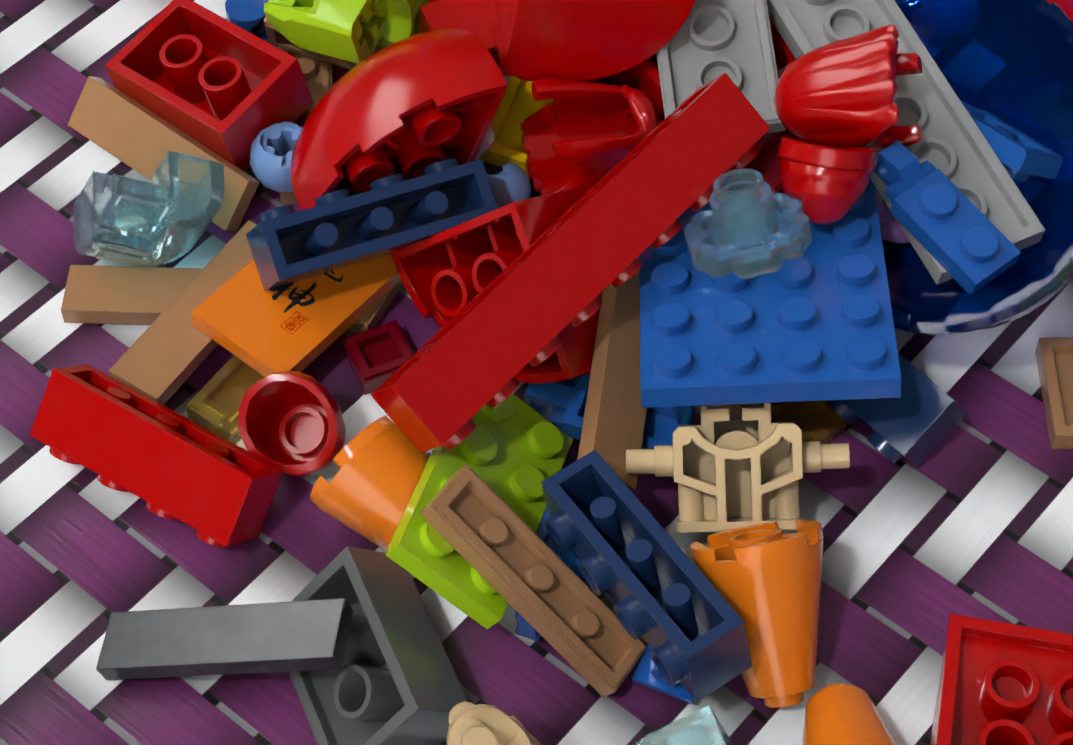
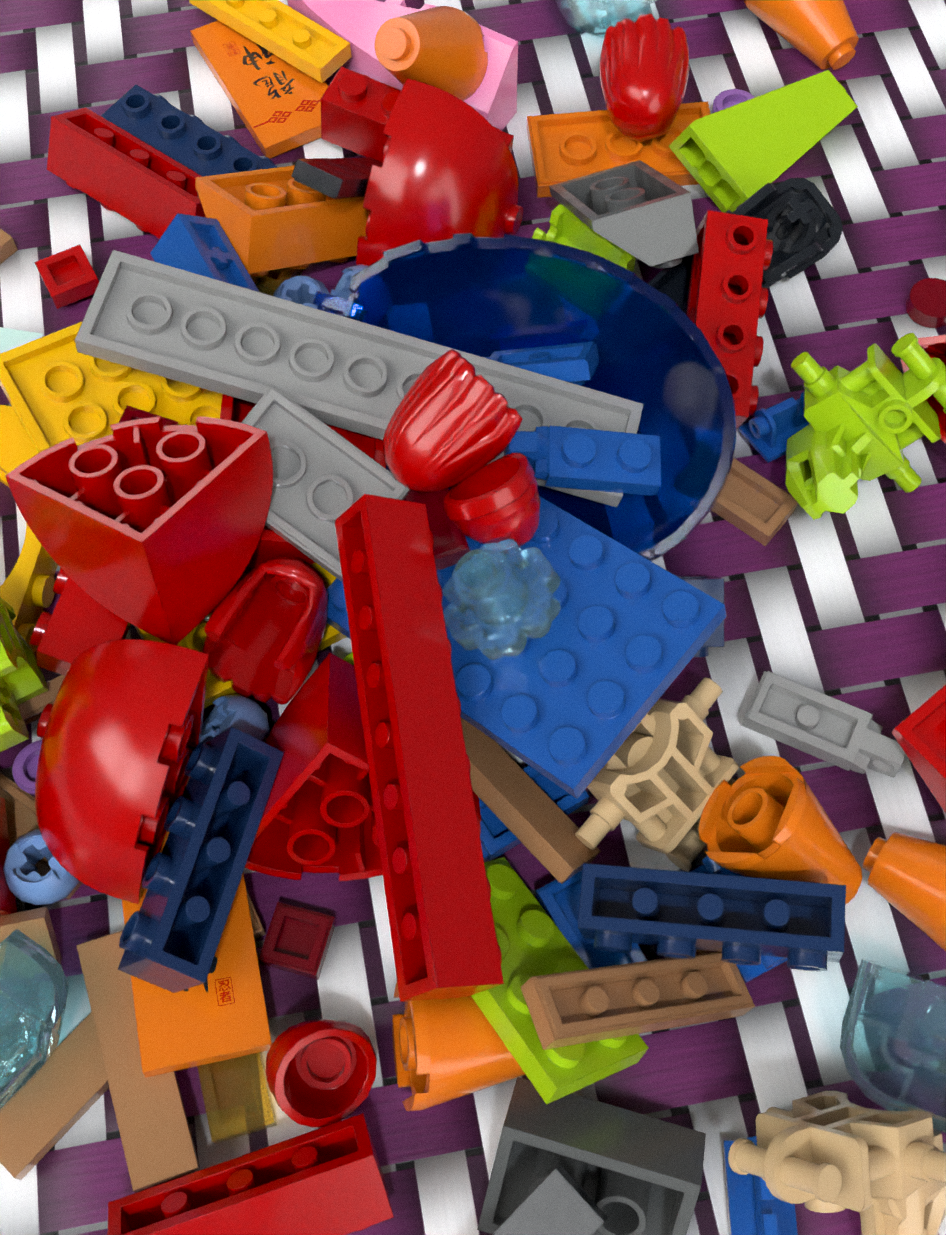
camera: 50 degrees left, 10 degrees up
none -> light grey hinge [741,671,906,778]

